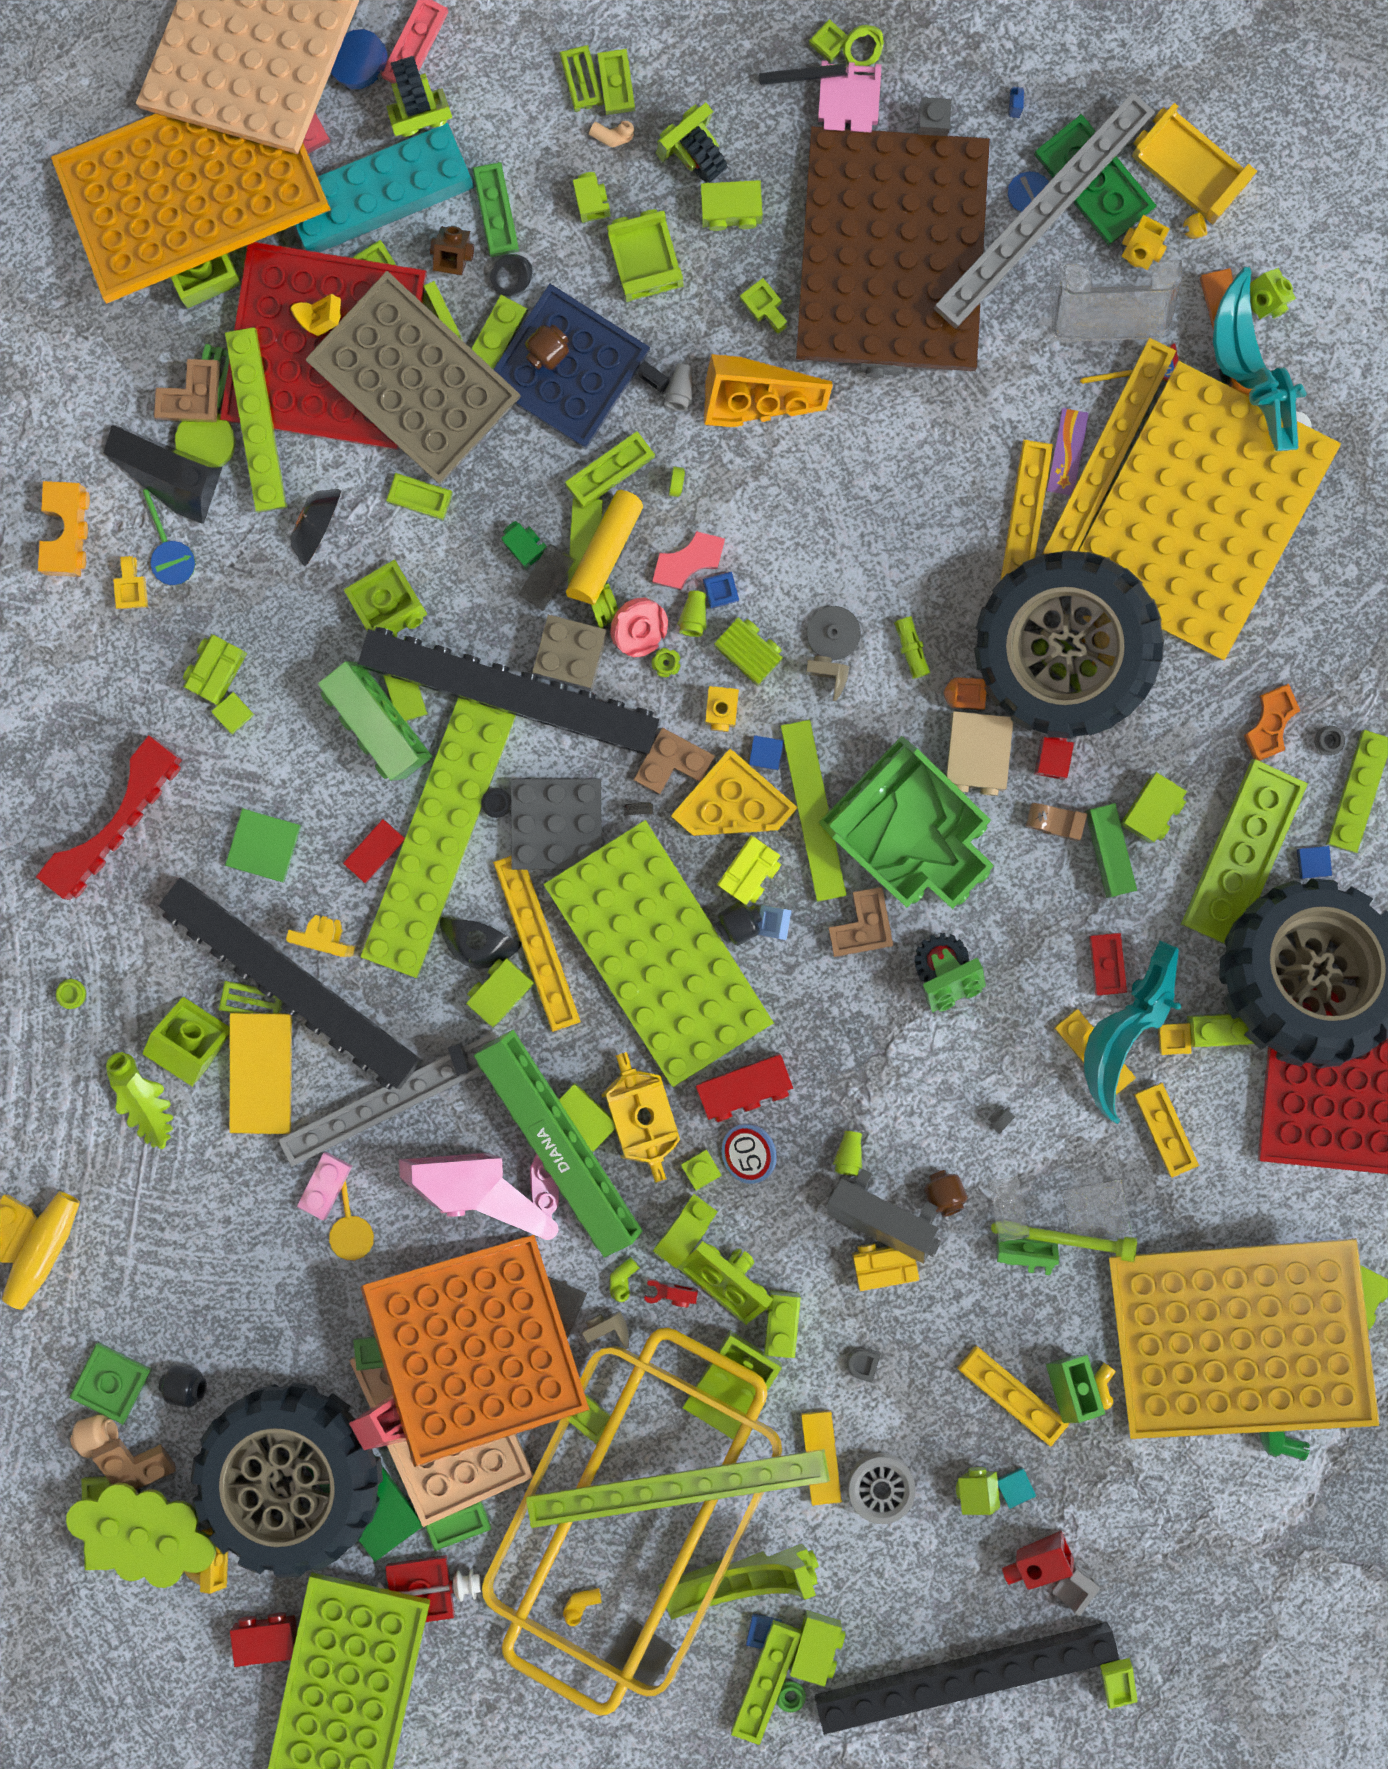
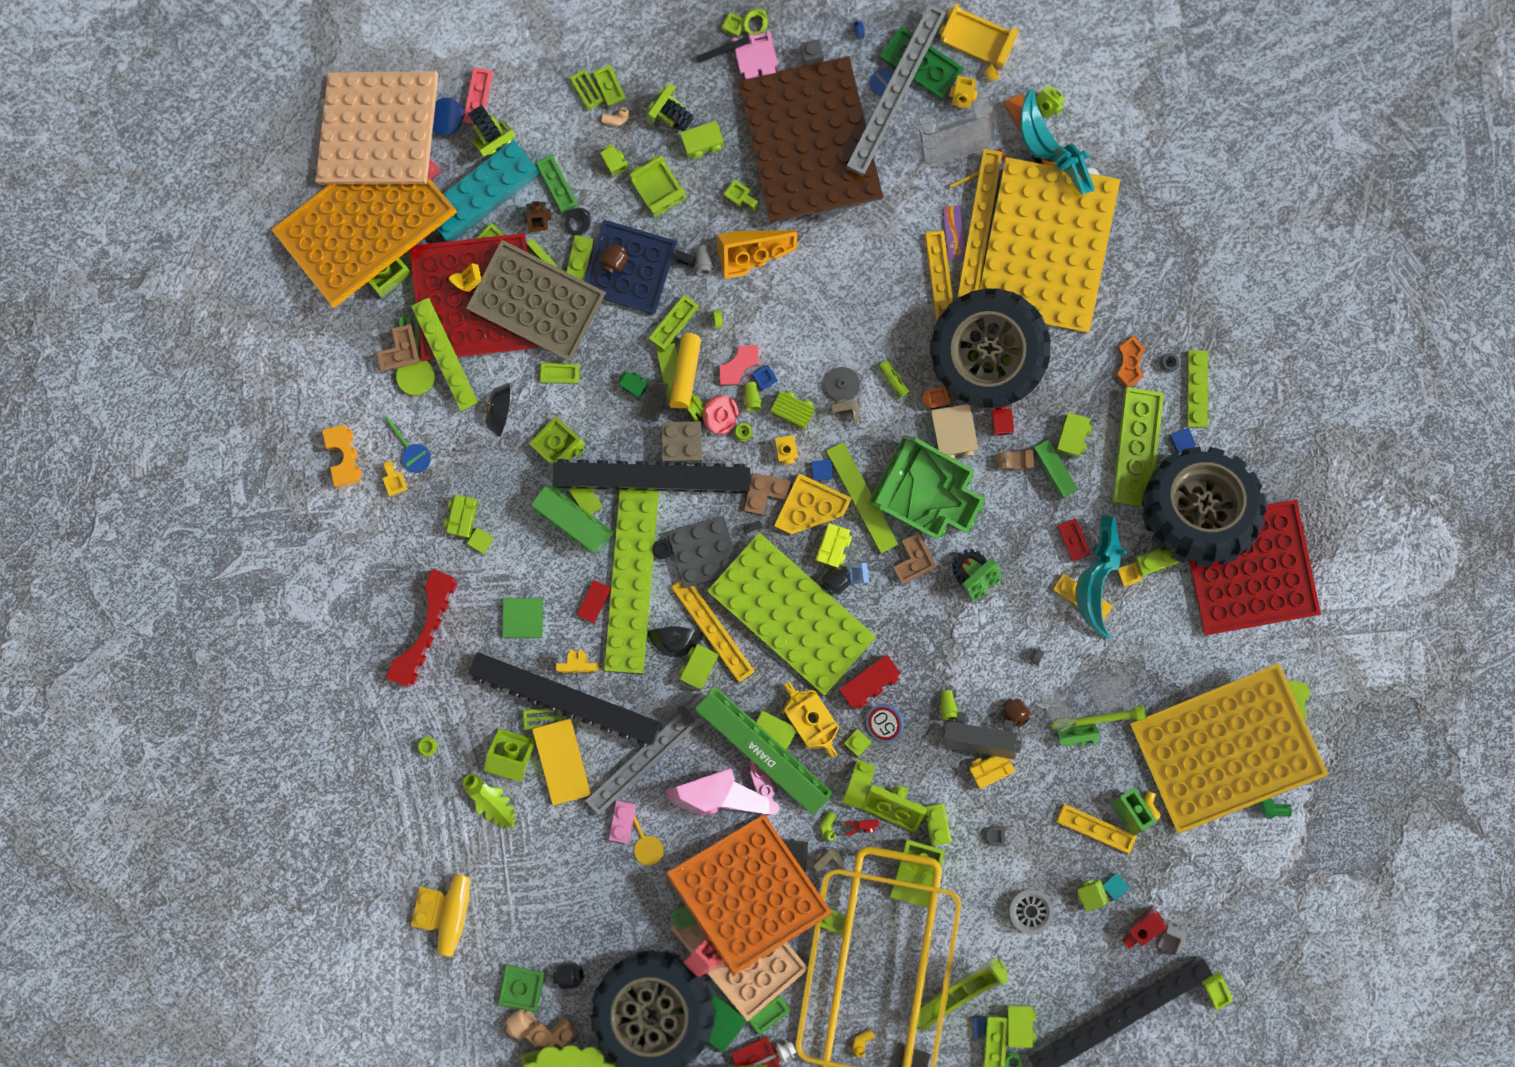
camera: 20 degrees left, 5 degrees down
black wedge [103,424,222,524] -> none
lime plate [526,1449,830,1528] -> none
yellow tile [801,1410,842,1506] -> none
yellow plate [1133,1082,1199,1178] -> none

